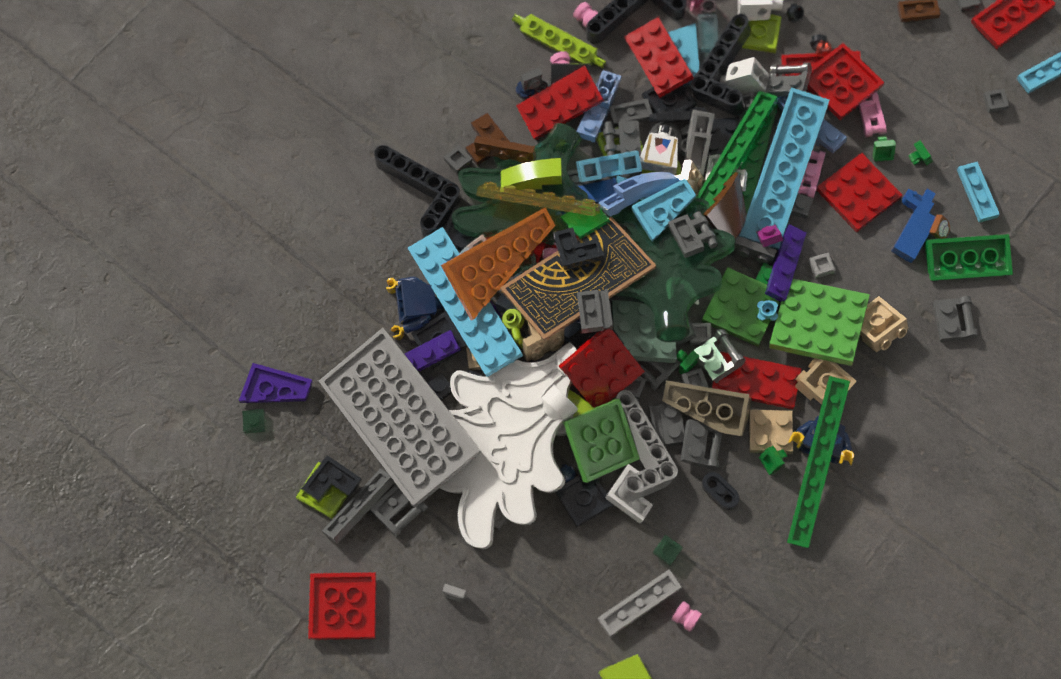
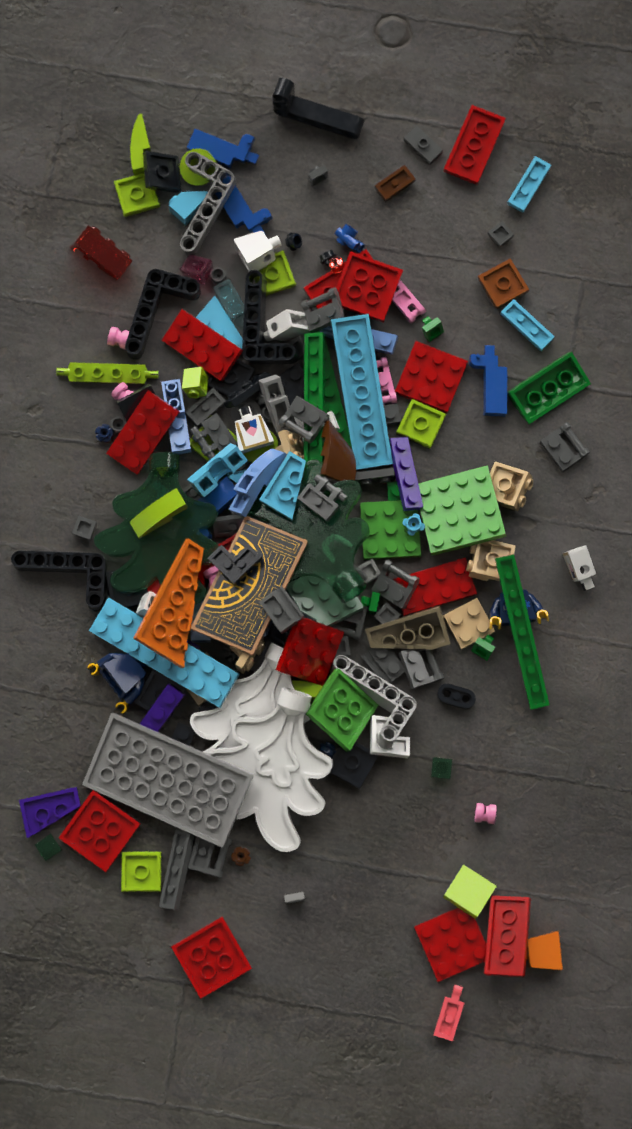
camera: 30 degrees left, 10 degrees up
black plate [301,455,362,503] -> none
reddish brown plate [466,113,510,165] -> none
reddish brown plate [474,136,536,163] -> none
clear yellow plate [477,182,601,216] -> none
lime plate [502,309,524,349] -> none
dark grey plate [521,68,542,91] -> none
green piece [561,199,610,239] -> none
light grey plate [597,570,682,637] -> none
magenta plate [756,225,783,247] -> none
light grey tile [809,252,836,279] -> none
green tile [908,140,933,166] -> none
dark orange tile [929,215,950,239] -> none
none -> red plate [59,790,141,873]
none -> lime brick [182,367,209,398]
none -> reddish brown plate [231,847,251,866]
none -> dark grey plate [279,396,329,444]
none -> blue plate [335,224,365,253]
none -> lime tile [396,399,446,449]
none -> dark orange plate [478,258,529,309]
none -> white torso [562,545,596,591]

